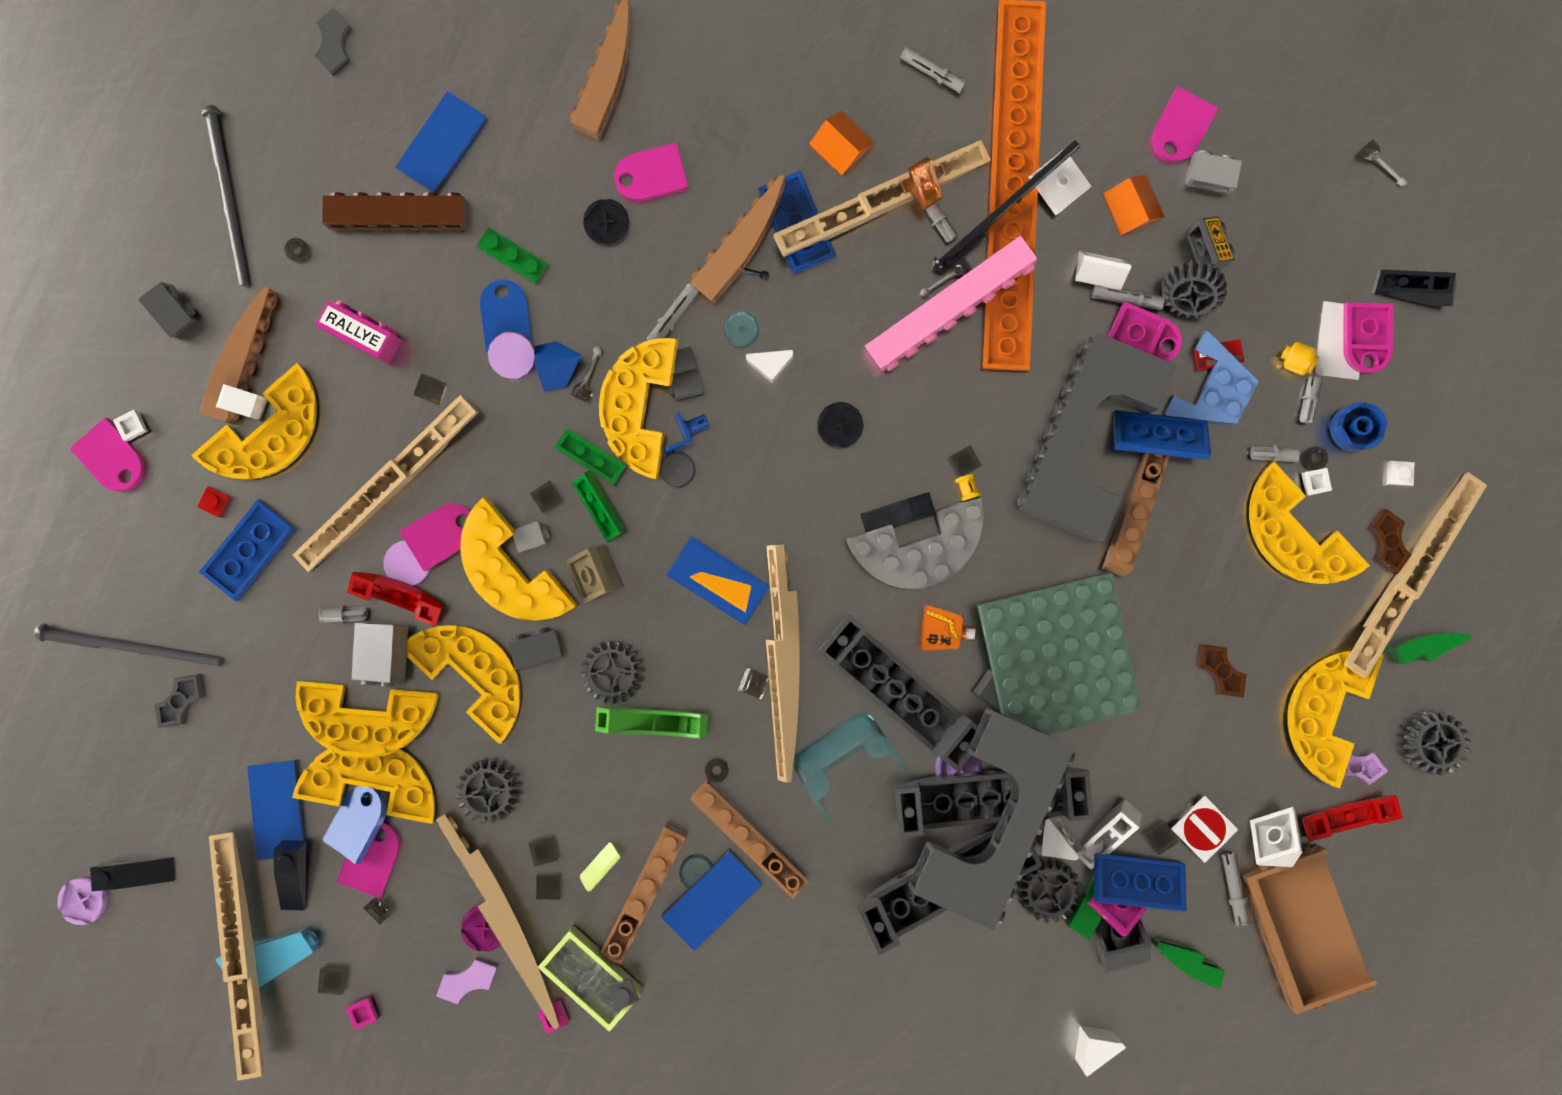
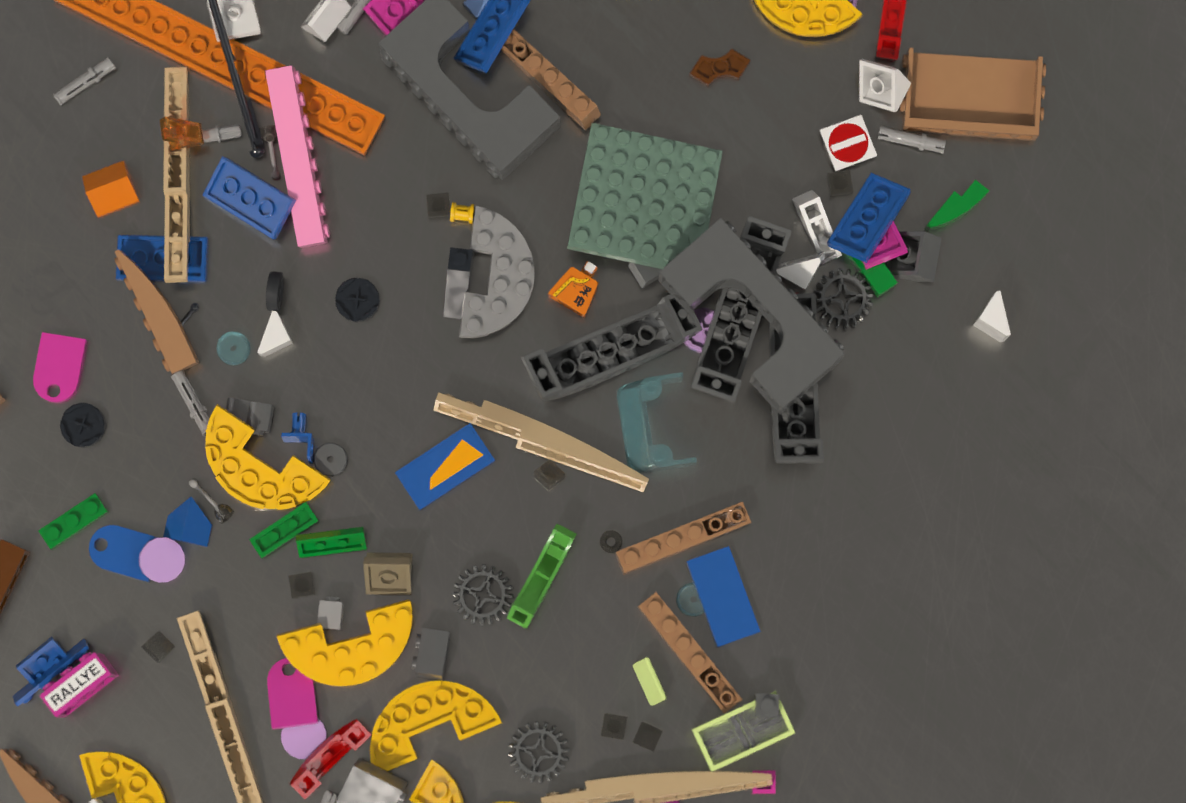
camera: 65 degrees left, 5 degrees down
none -> blue bracket [13,637,89,706]
none -> blue tile [202,156,296,239]
none -> black tyre [266,271,284,311]

